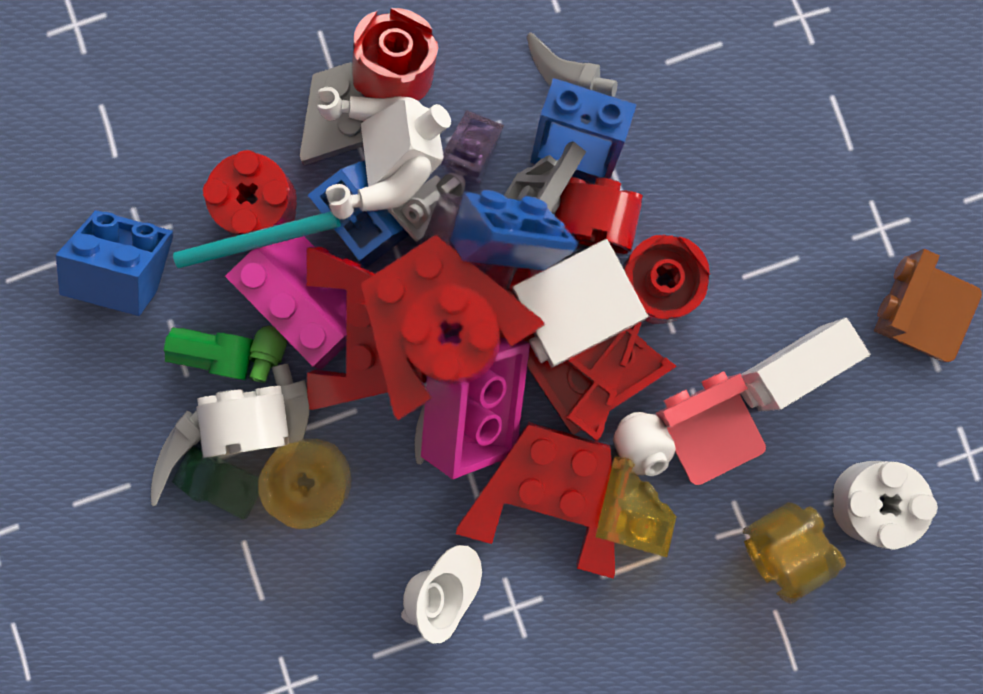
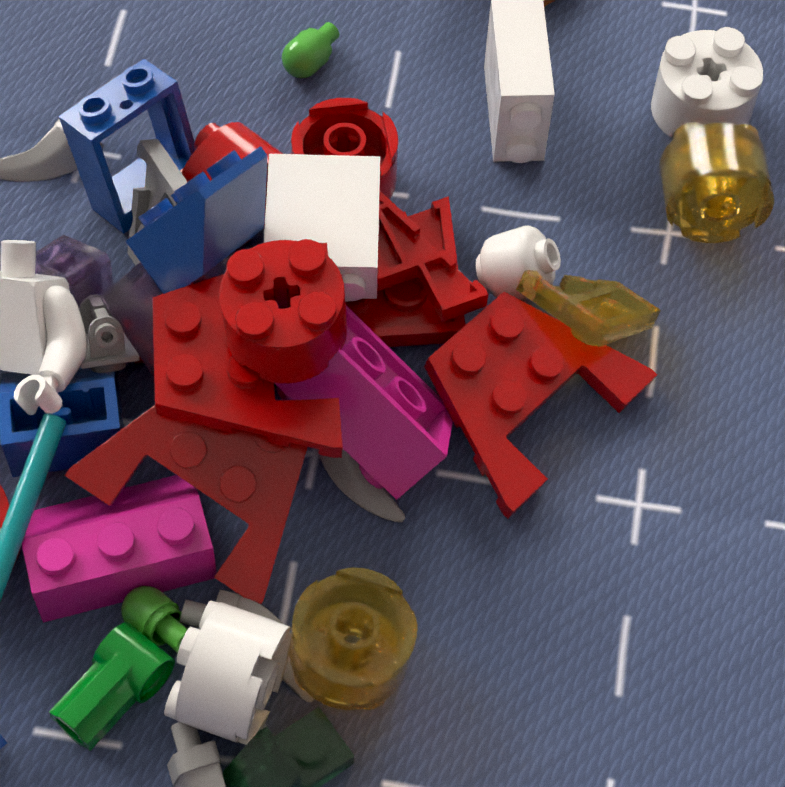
camera: 65 degrees left, 25 degrees down
white piece [401,545,482,643] -> none
coral bracket [656,371,766,485] -> none
none -> bright green cylinder [282,22,340,78]

